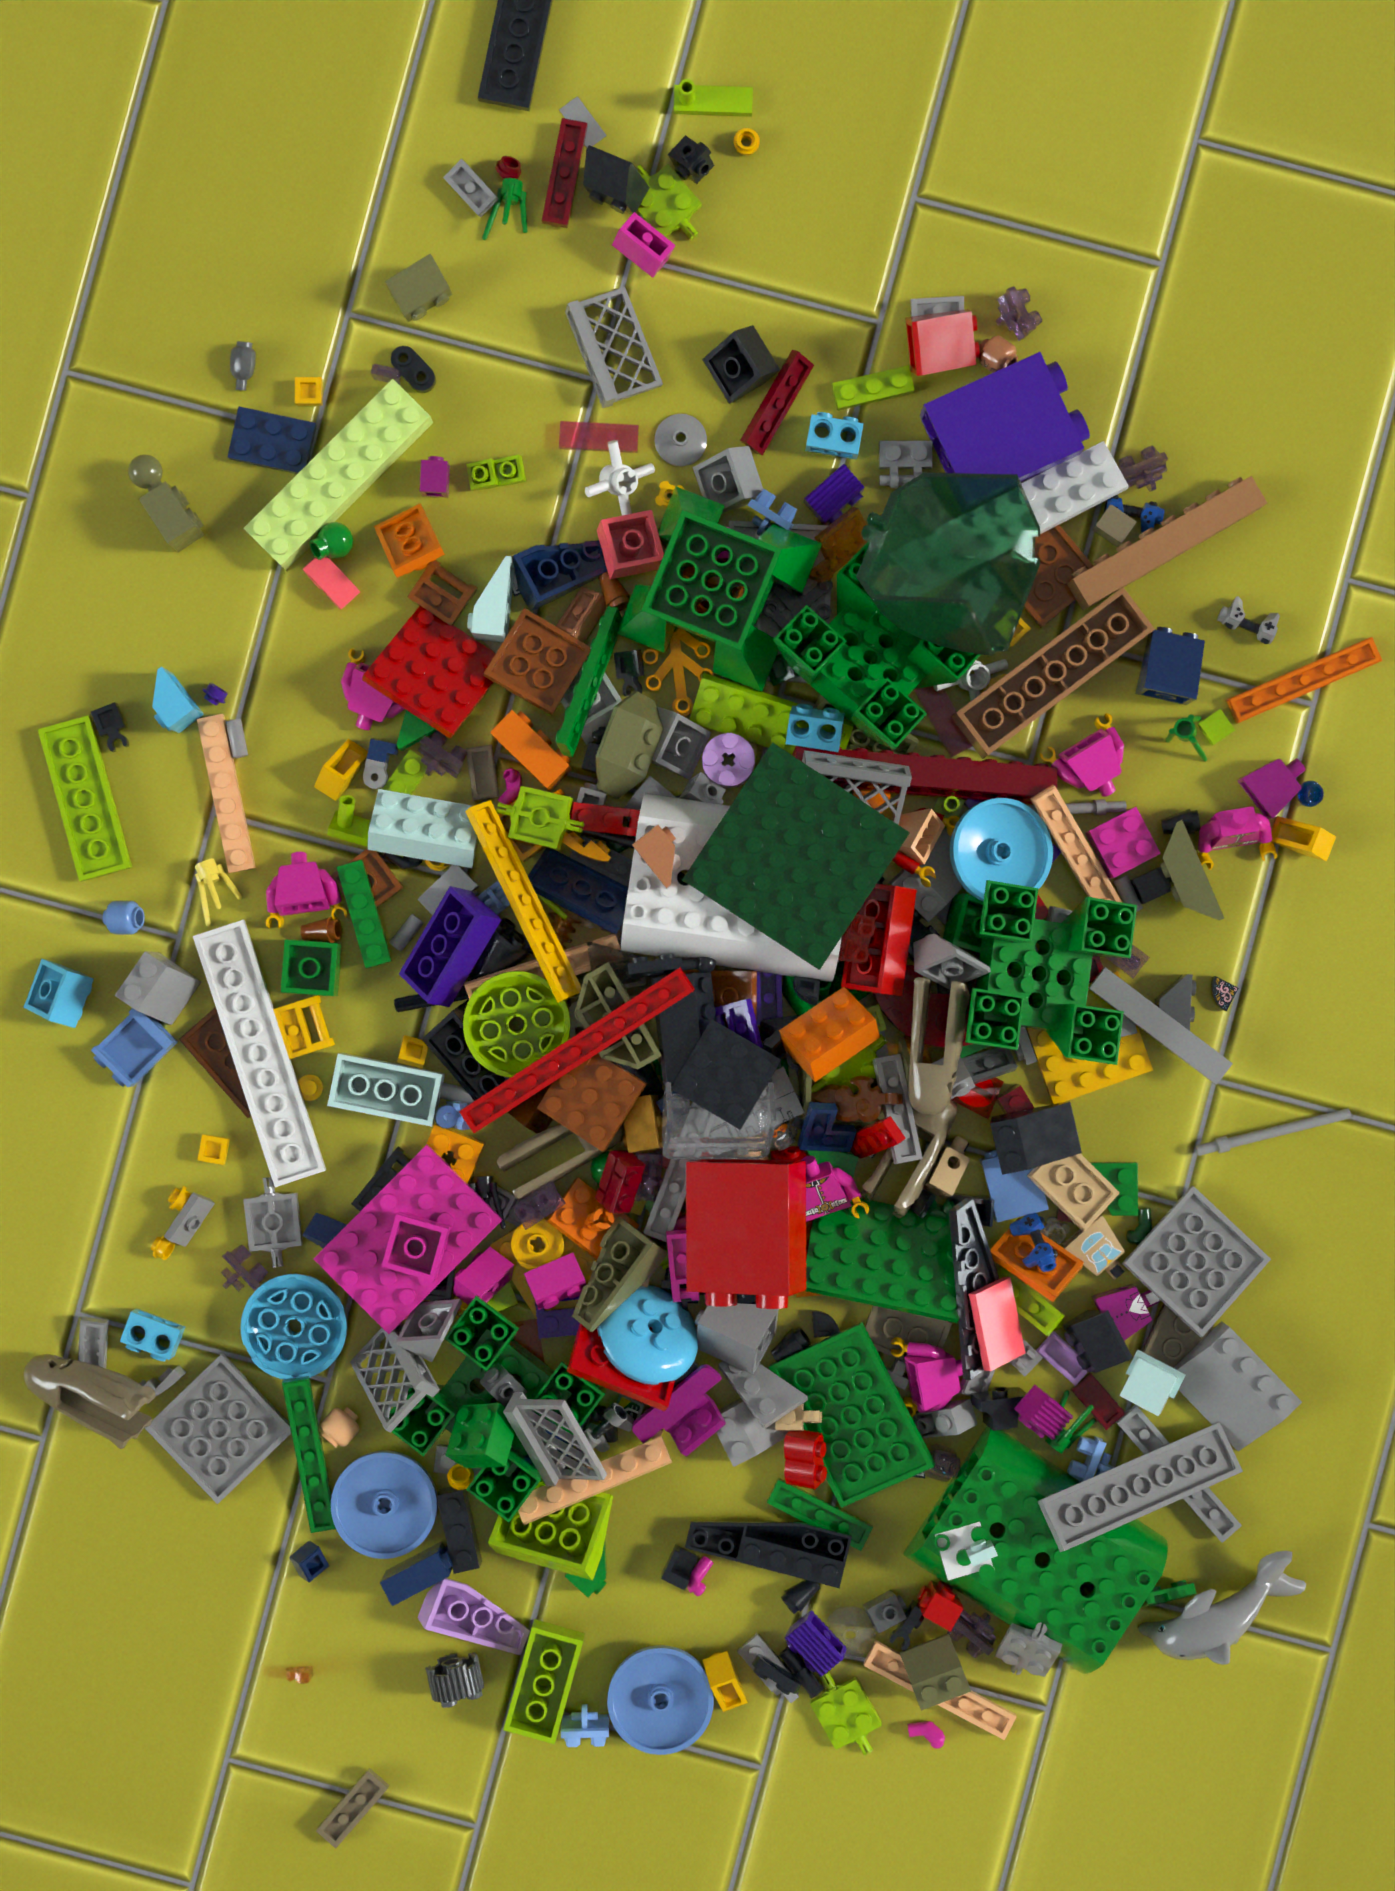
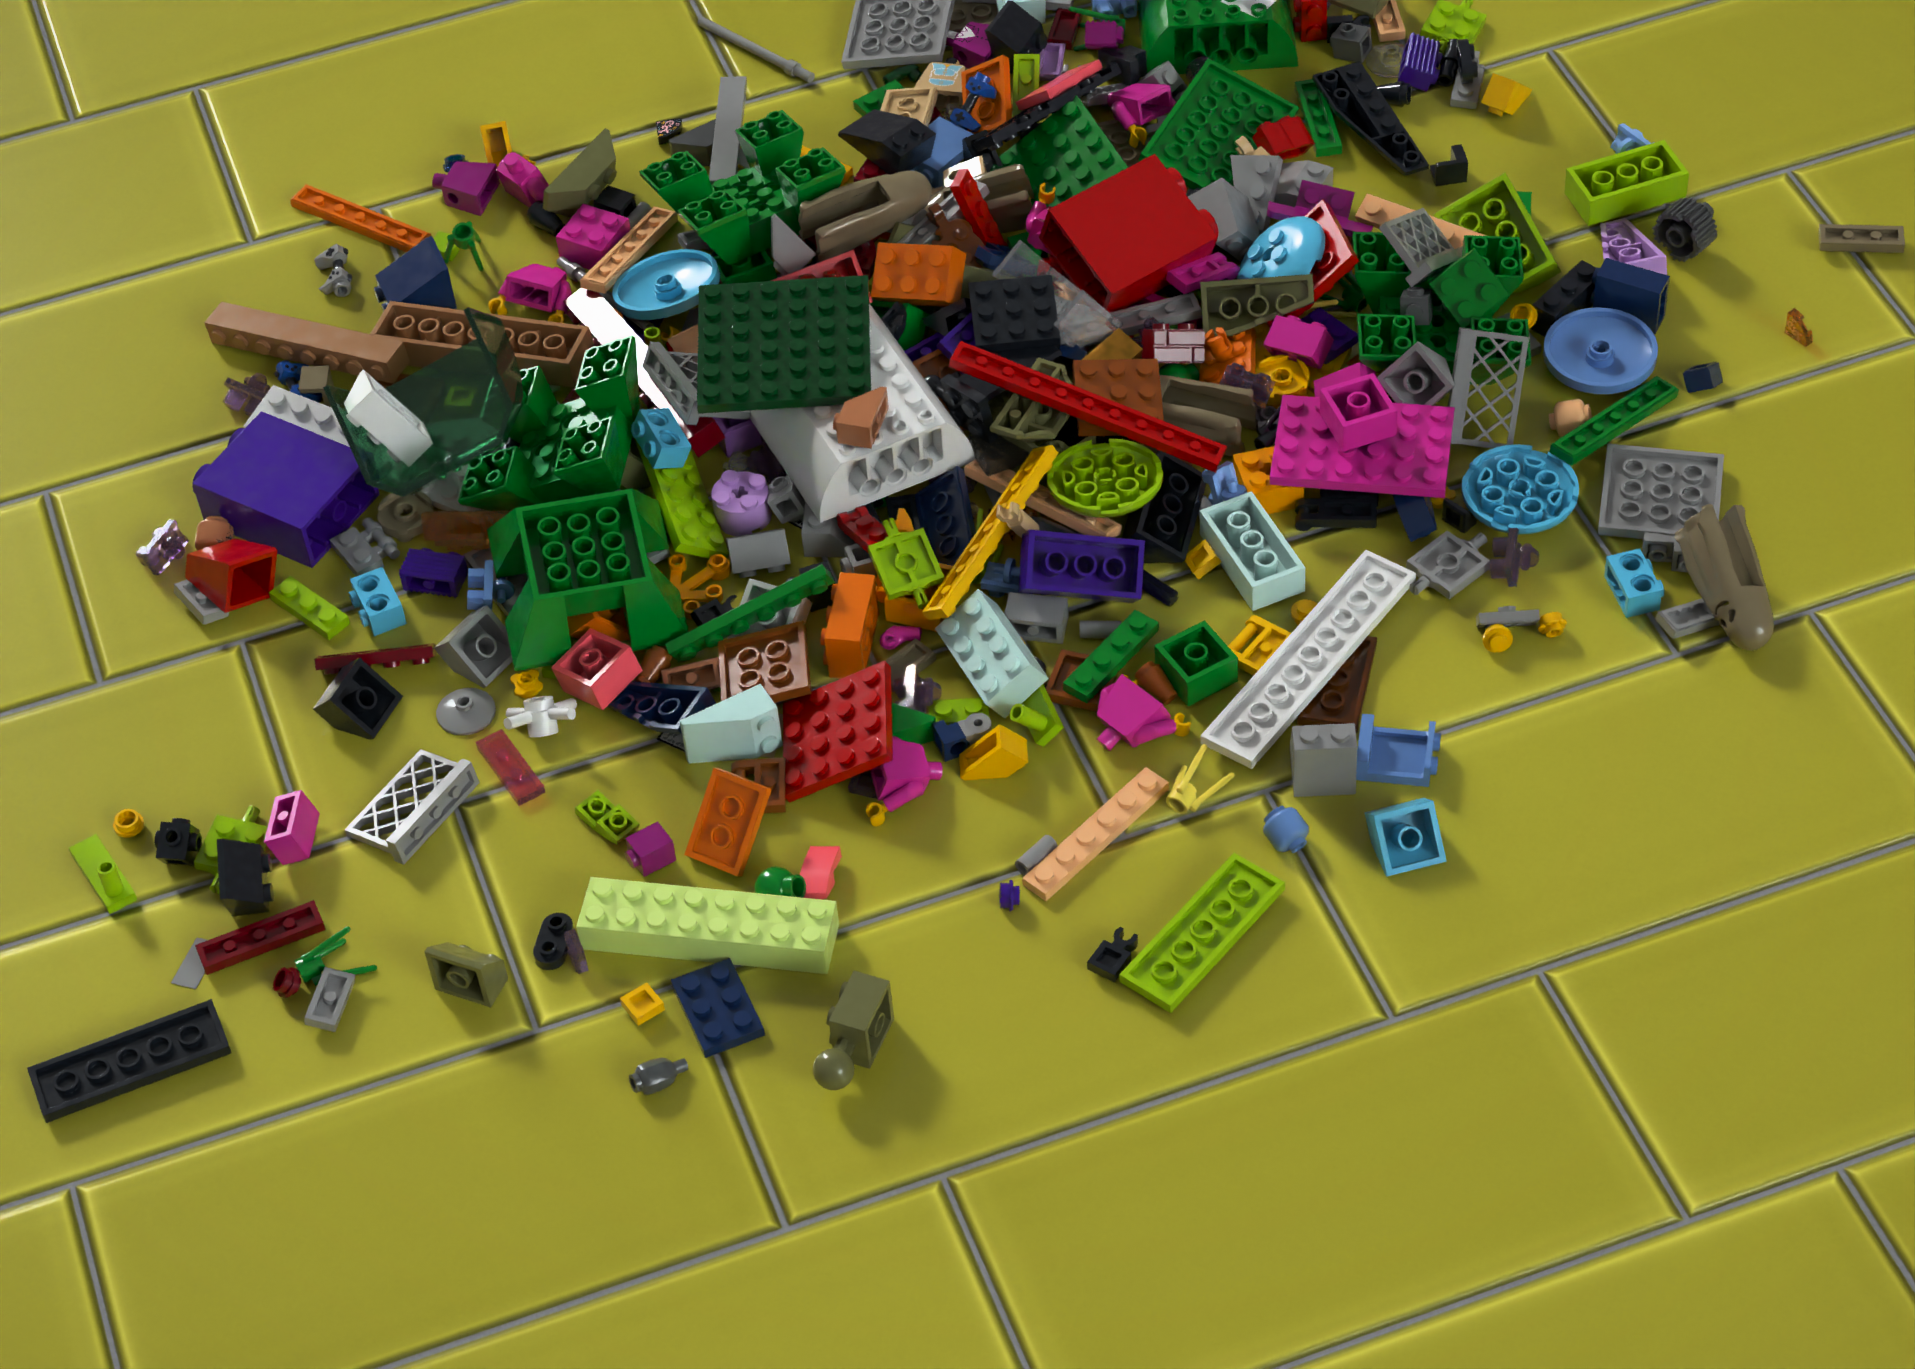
camera: 125 degrees left, 40 degrees down
medium azure slope [152,667,204,733] -> none
yellow plate [197,1134,230,1165] -> none
olive wedge [595,691,663,799] -> none
medium blue dish [607,1645,714,1755] -> none
dark pink arm [687,1556,714,1596] -> none
none -> white slope [344,369,433,467]
none -> tan bar [996,502,1039,538]
none -> black slope [1442,497,1477,534]

